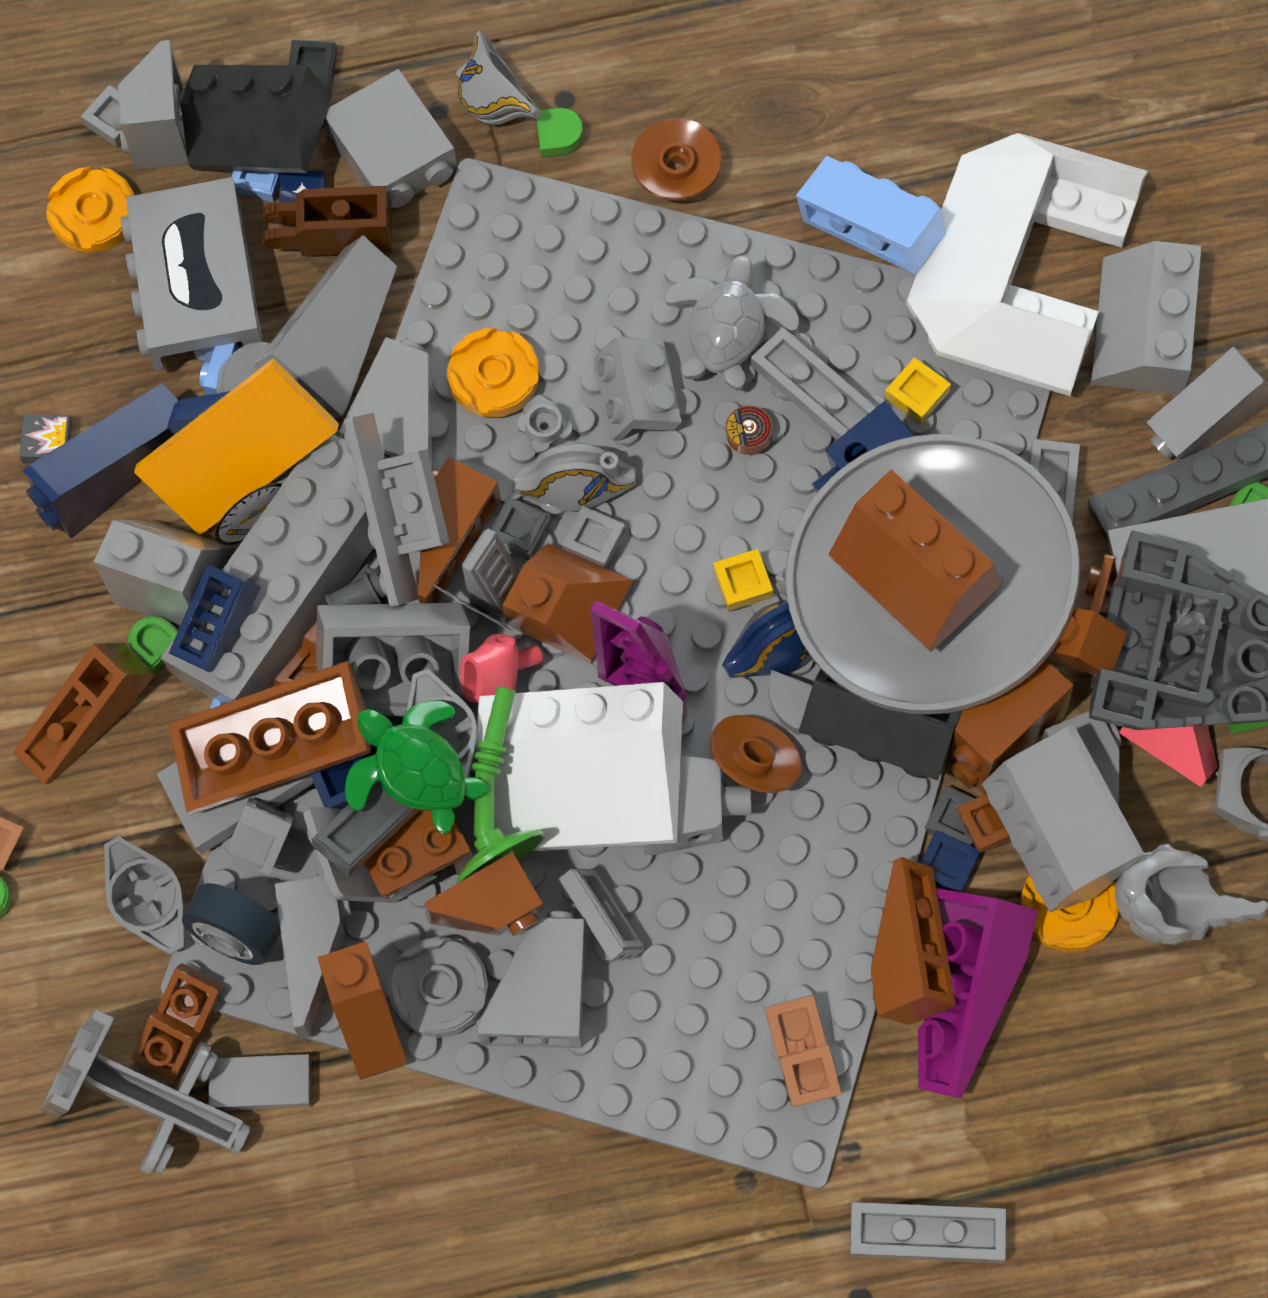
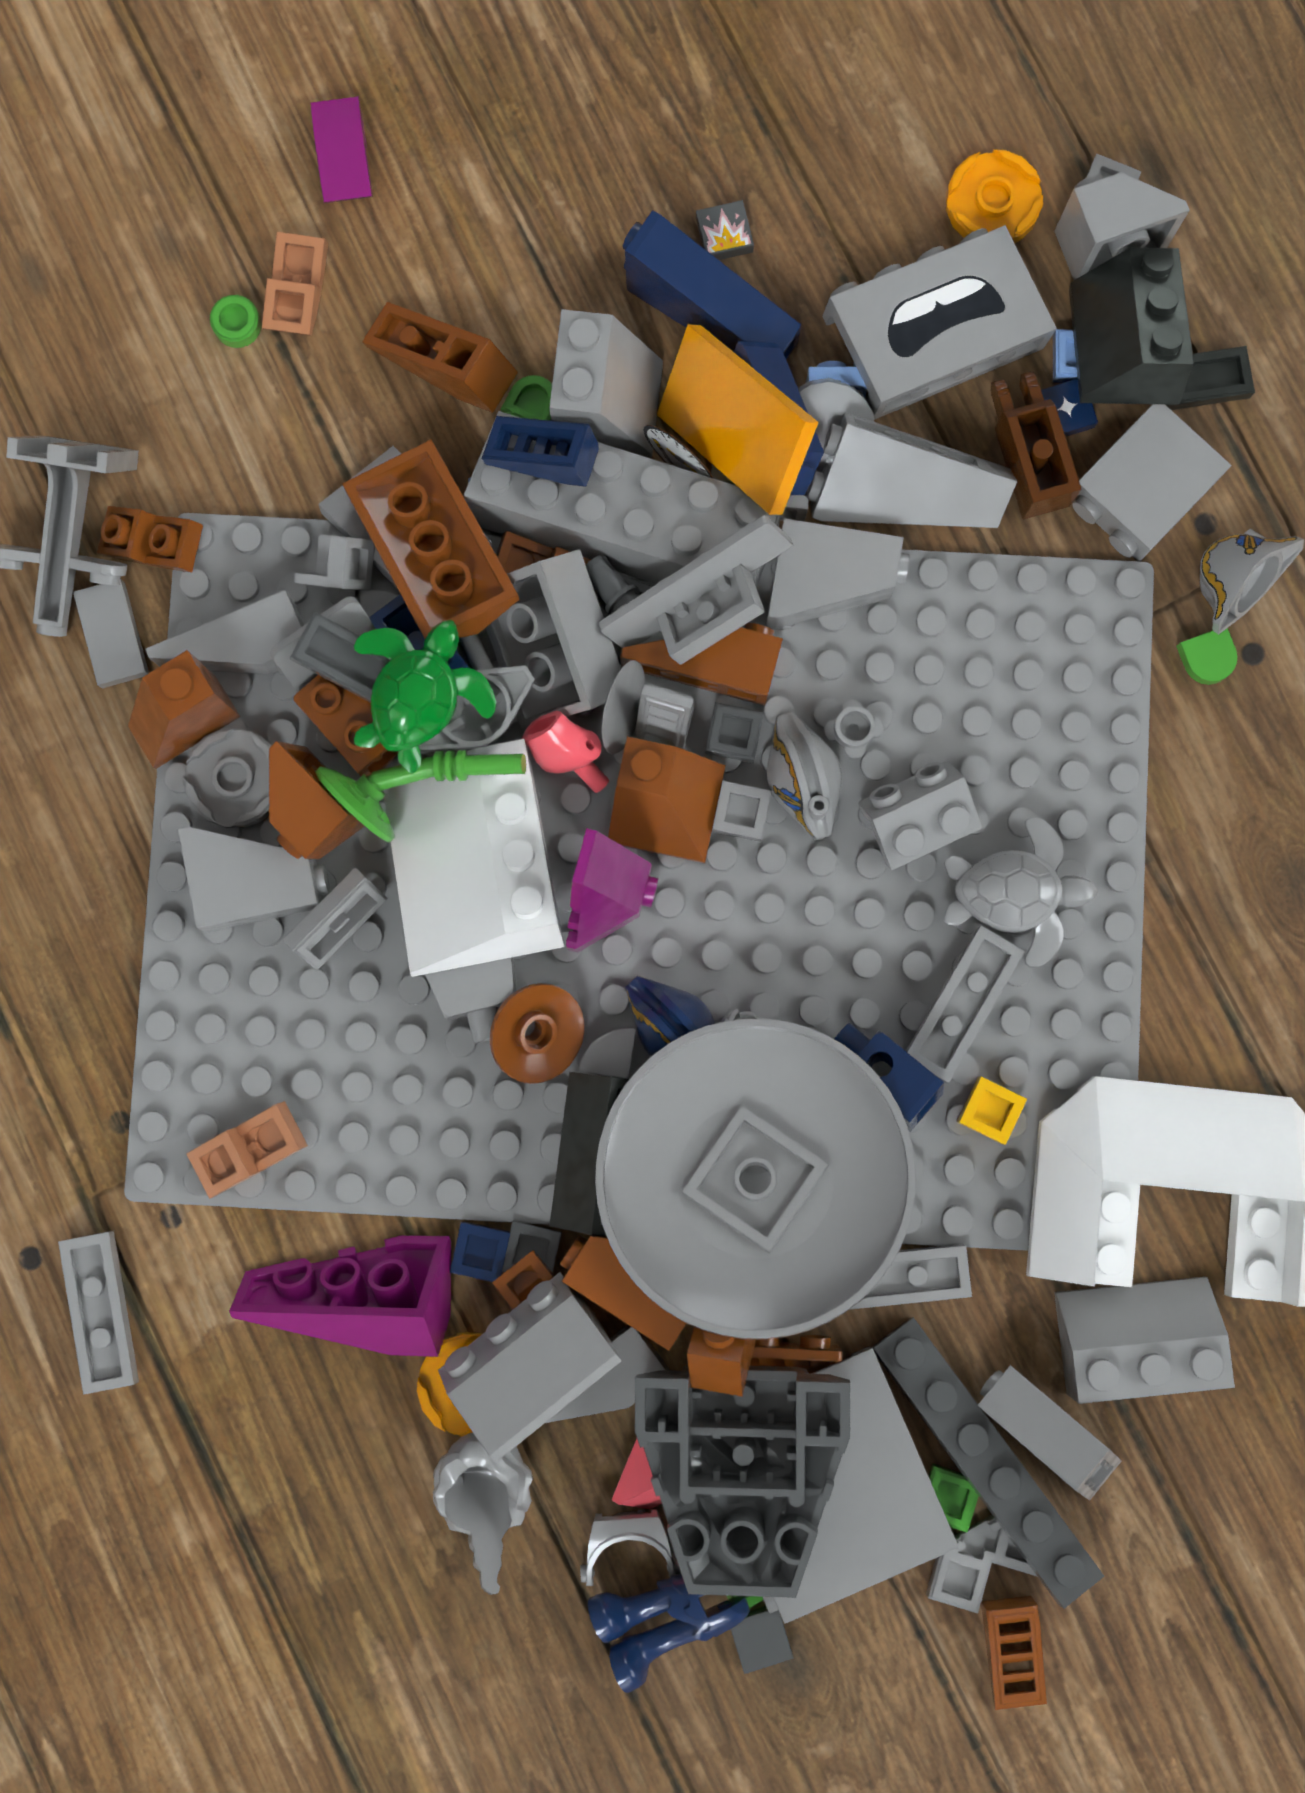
camera: 75 degrees right, 15 degrees up
light grey hat [104,836,184,955] -> none
black wheel [182,883,281,965] -> none
light orange tile [447,328,539,417] -> none
dark orange dish [631,118,722,201] -> none
yellow tile [713,549,773,612] -> none
tile [726,405,773,455] -> none
light blue brick [796,155,946,275] -> none
dark orange slope [828,469,1002,652] -> none
dark orange slope [871,857,956,1025] -> none

